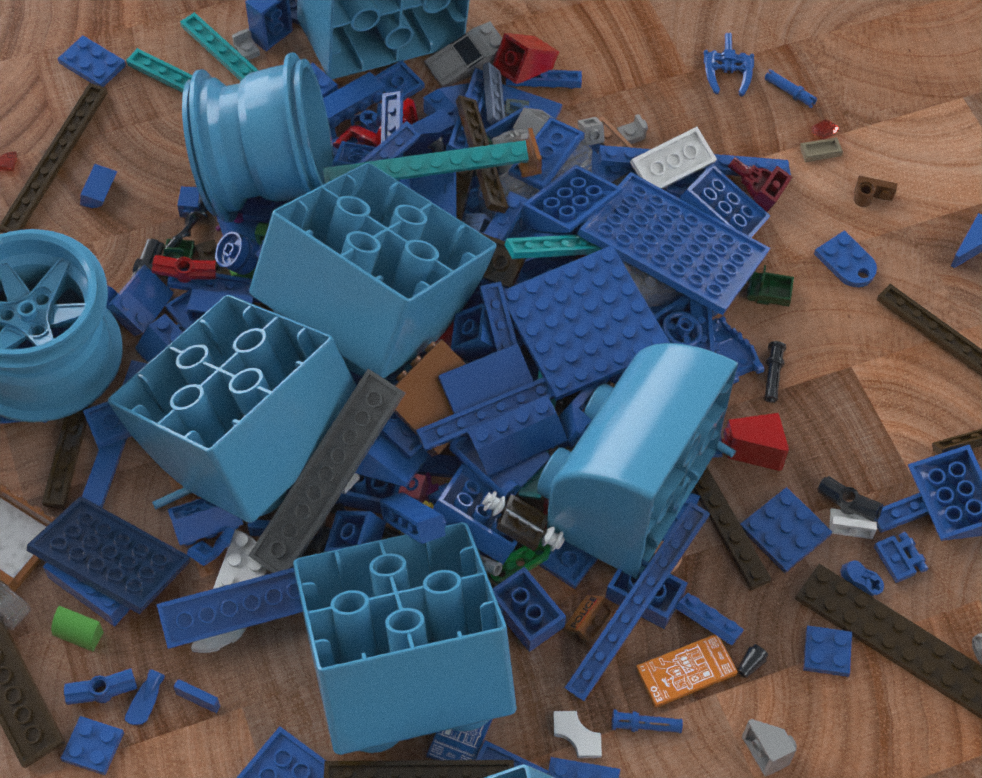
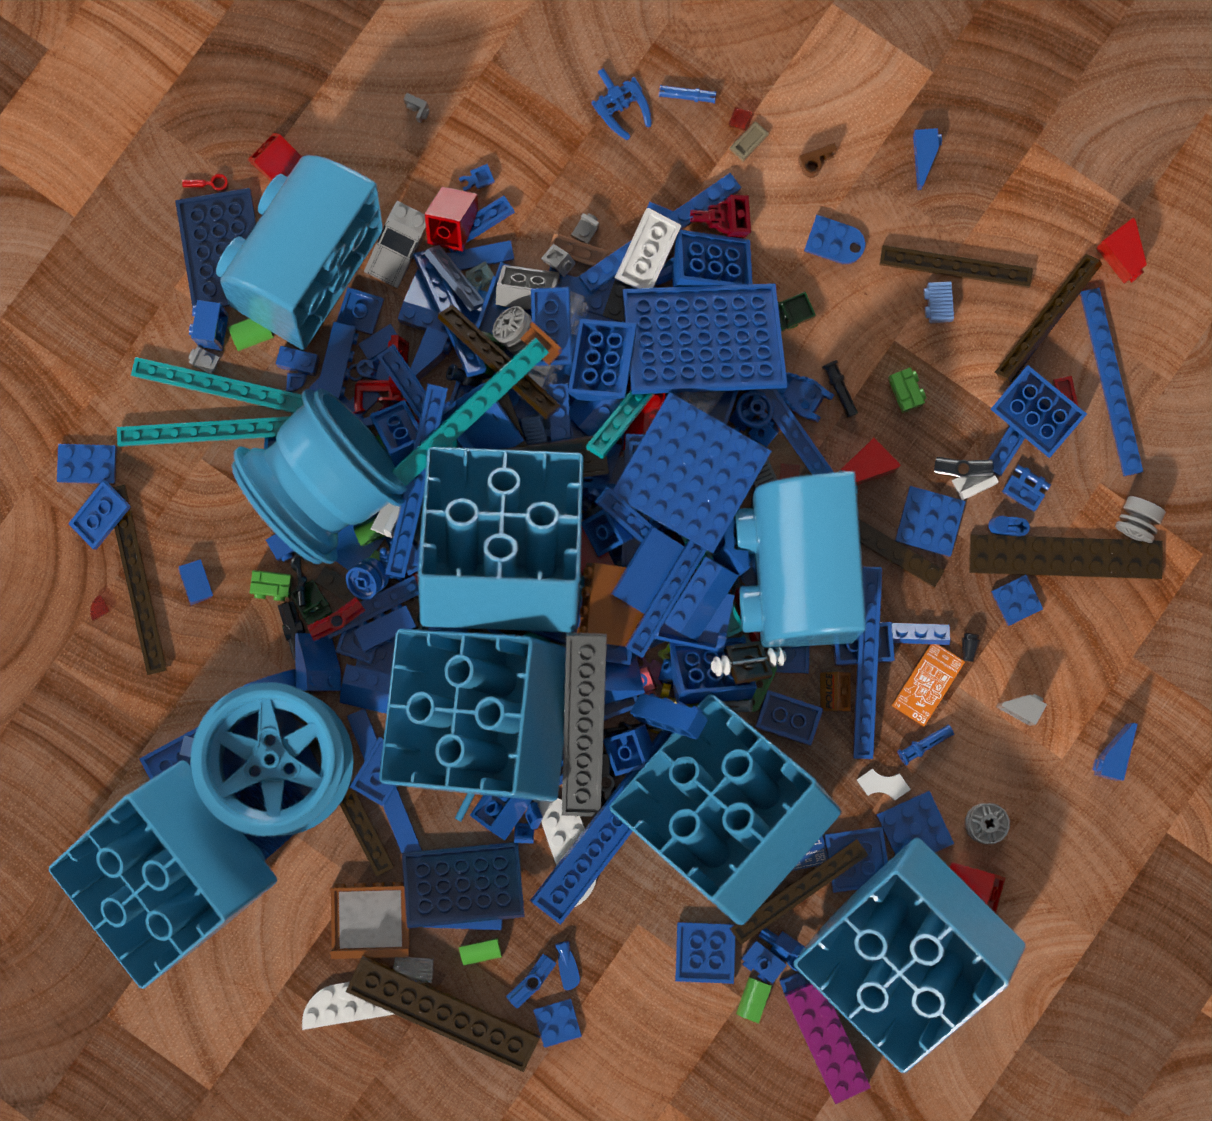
camera: 30 degrees left, 25 degrees up
blue tile [173,680,220,714] -> none
none -> blue plate [68,481,131,549]
none -> bright green brick [228,319,274,351]
none -> bright green brick [250,570,293,602]
none -> blue plate [459,164,495,192]
none -> bright green brick [888,368,926,413]
none -> medium blue brick [924,281,954,323]

